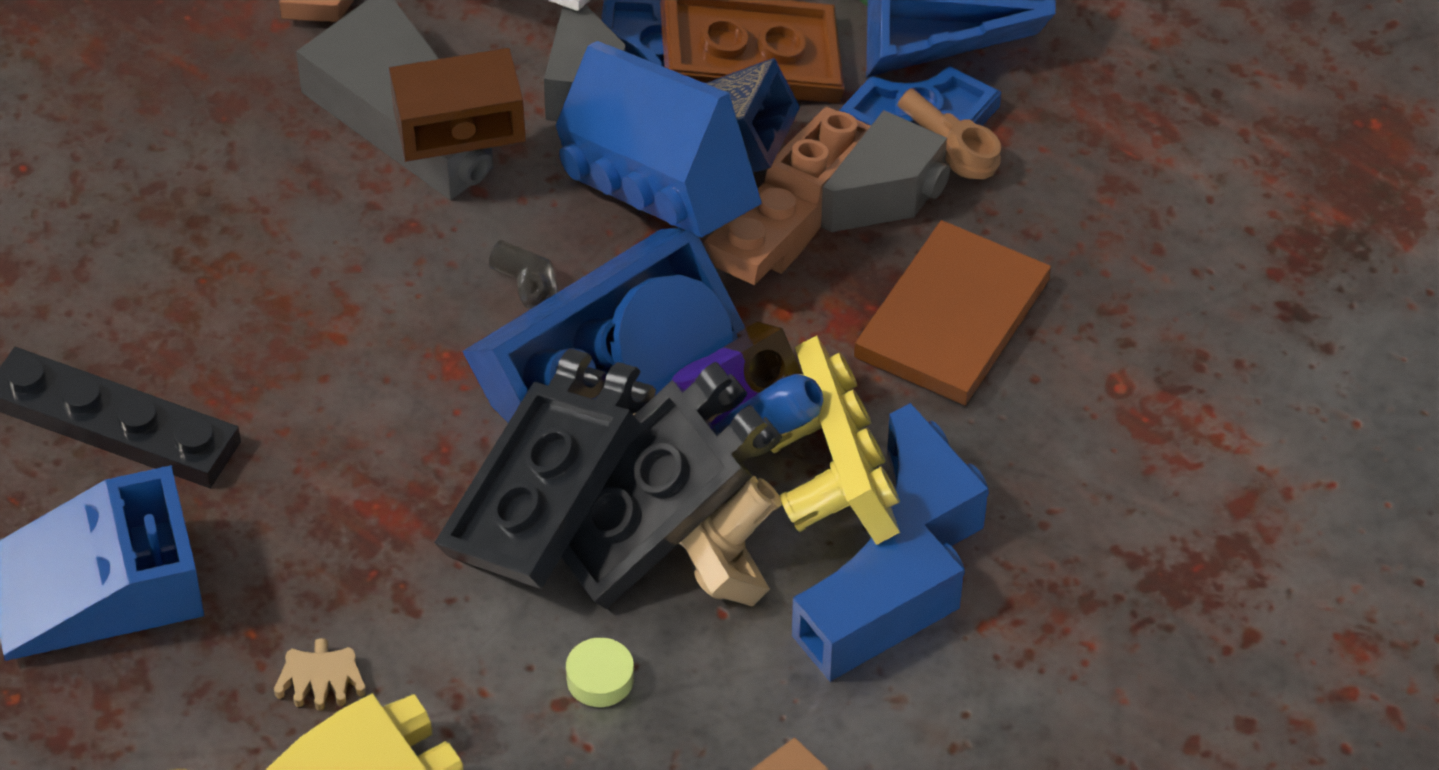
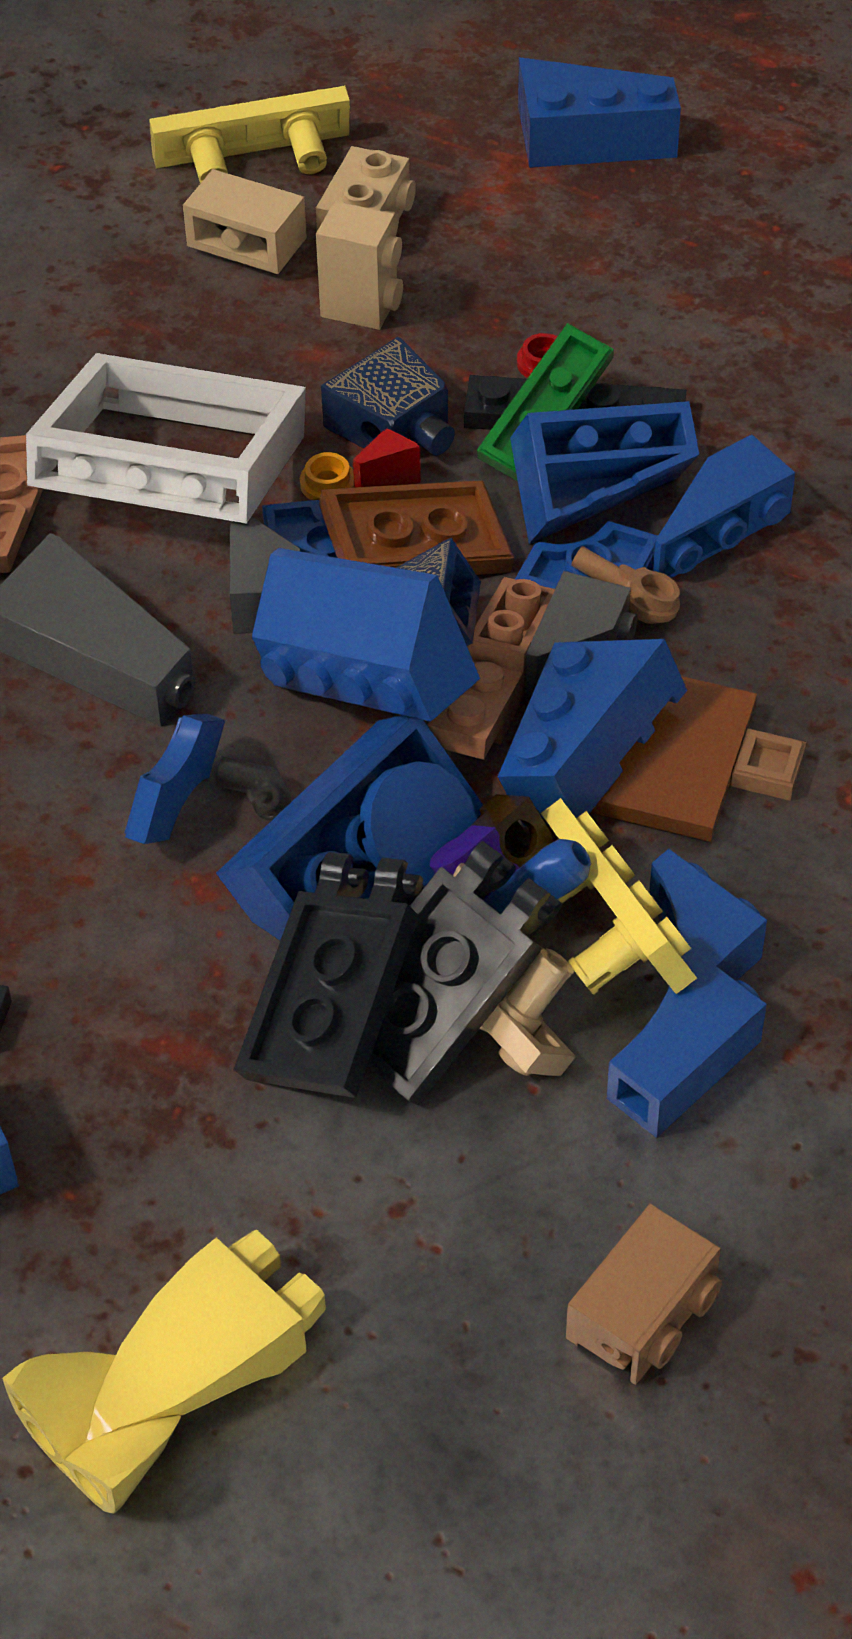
camera: 10 degrees left, 0 degrees up
tan piece [274,638,366,711] -> none
reddish brown brick [389,48,526,162] -> none
yellowish green tile [566,638,634,707] -> none
none -> blue tile [125,714,225,844]
none -> blue wedge [498,639,687,827]
none -> blue slope [653,434,796,578]
none -> medium nougat tile [731,728,806,801]

